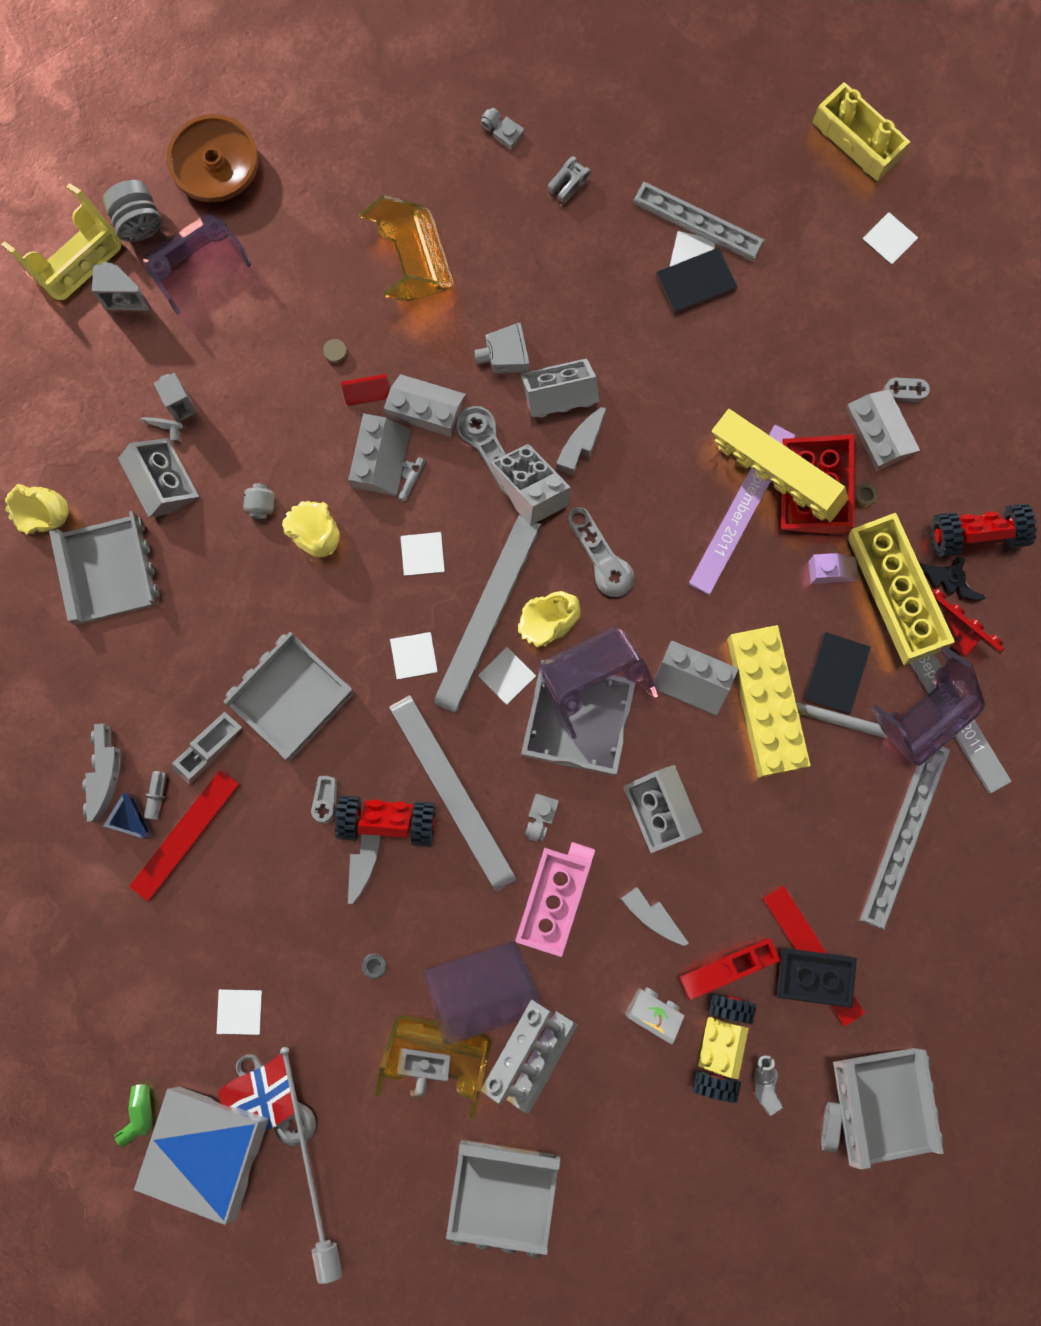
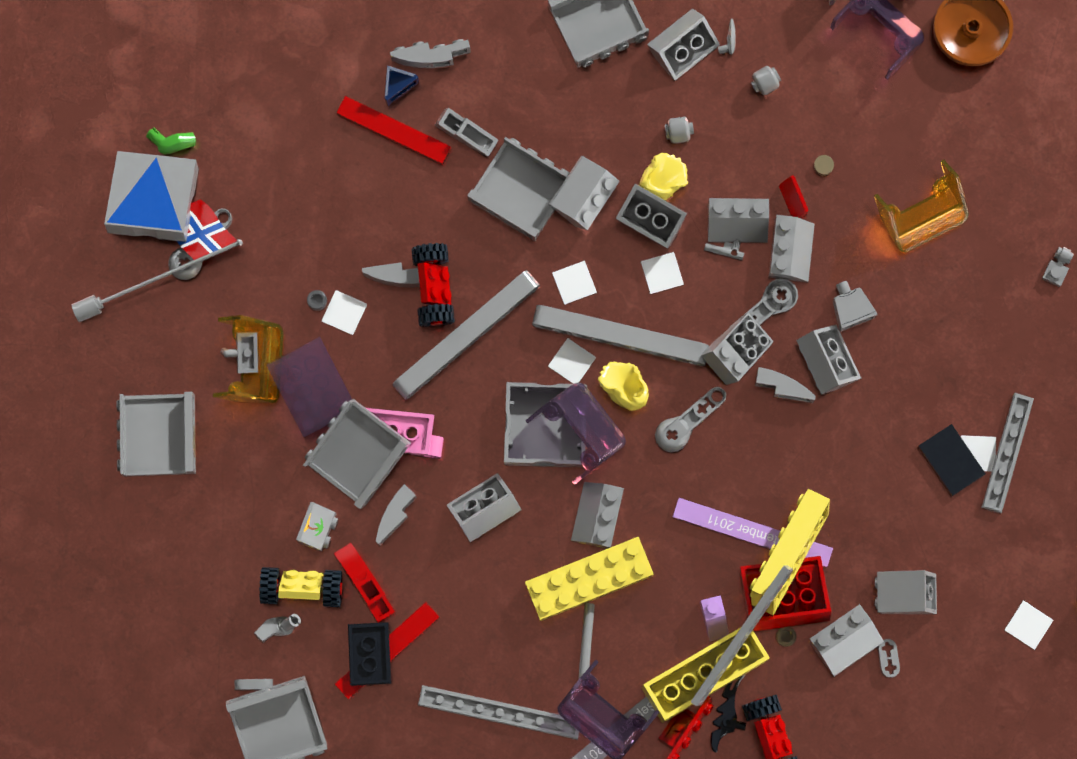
camera: 80 degrees right, 0 degrees up
light grey axle [143,771,167,820] -> none
light grey brick [154,373,197,422] -> none
white sticker [217,990,262,1035] -> none
light grey piece [311,776,338,824] -> none
light grey fence [481,1000,578,1114] -> none
light grey plate [525,793,559,842] -> none
light grey piece [547,156,591,204] -> none
black tile [803,632,871,715] -> none
none -> light grey panel [303,399,411,509]
none -> white sticker [322,290,367,335]
none -> light grey slope [549,156,620,230]
none -> light grey slope [616,184,687,248]
none -> light grey tile [691,565,793,706]
none -> light grey head [751,66,781,95]
none -> light grey slope [875,570,937,614]

